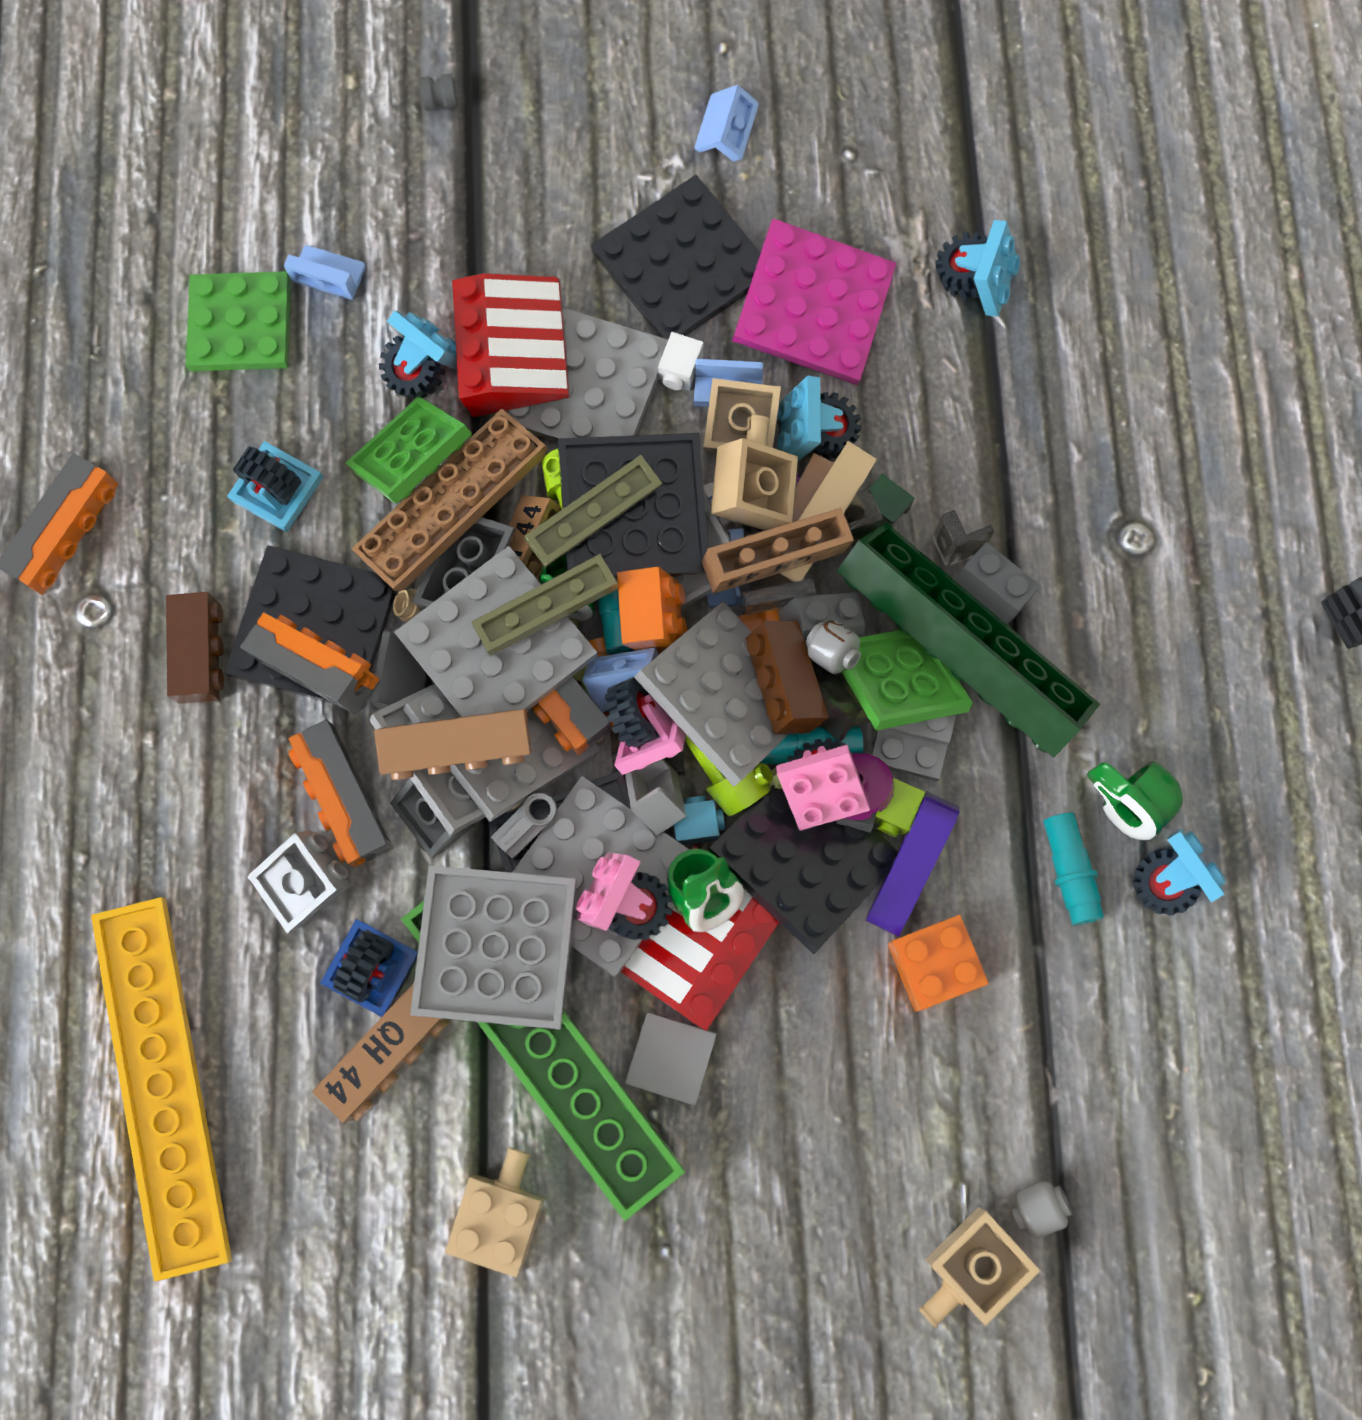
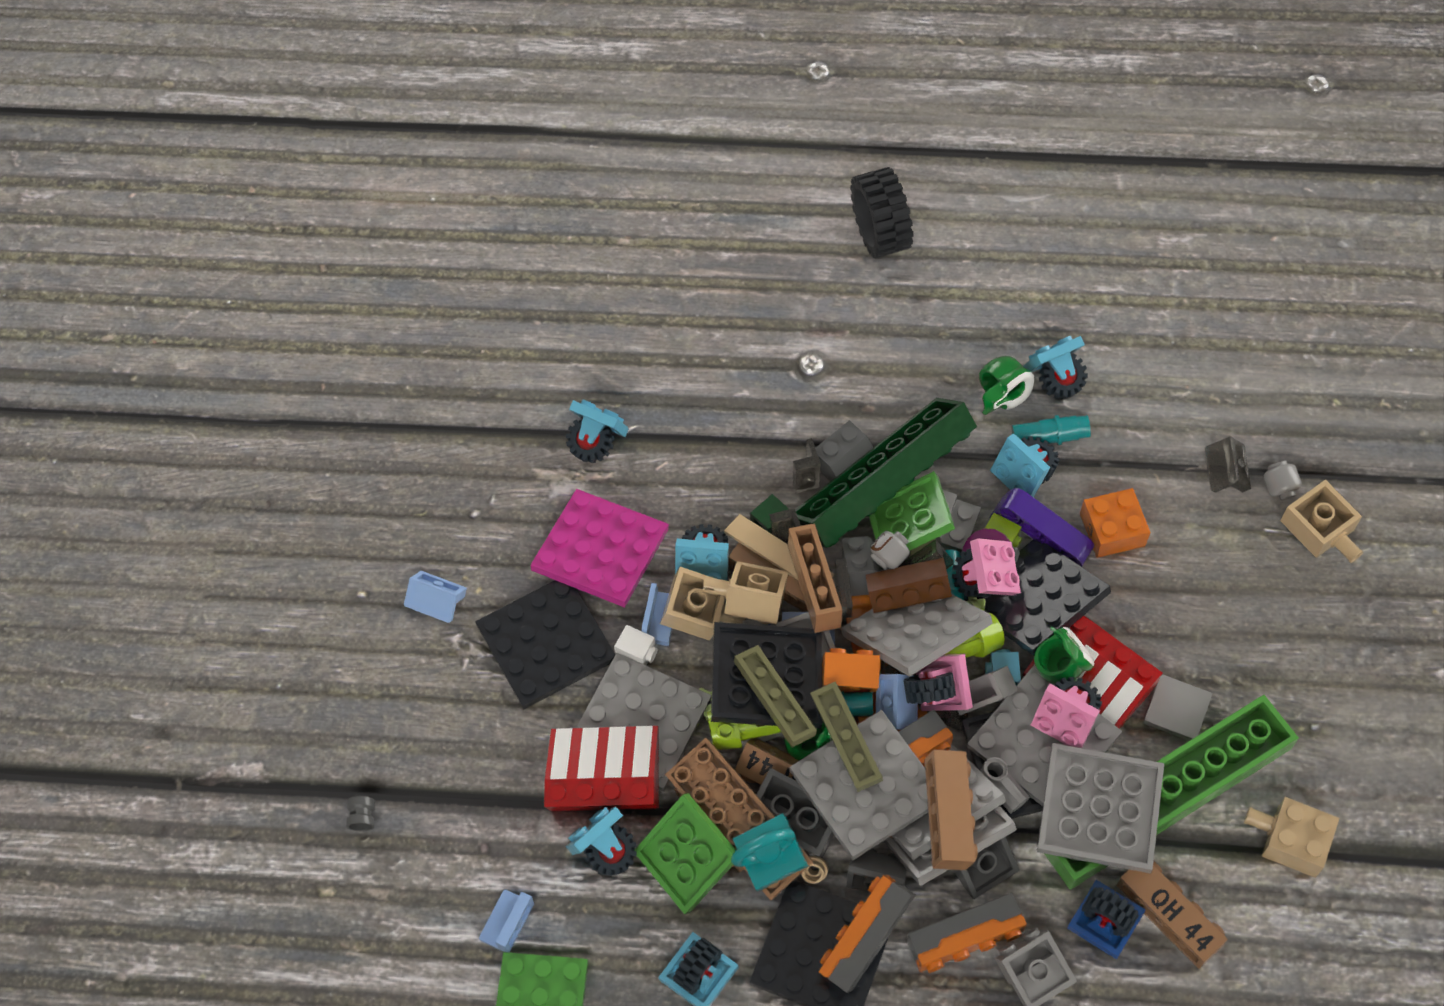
camera: 85 degrees left, 15 degrees down
none -> teal tile [731,813,809,891]
none -> medium azure plate [990,434,1060,497]
none -> clear smoke panel [1205,436,1251,493]

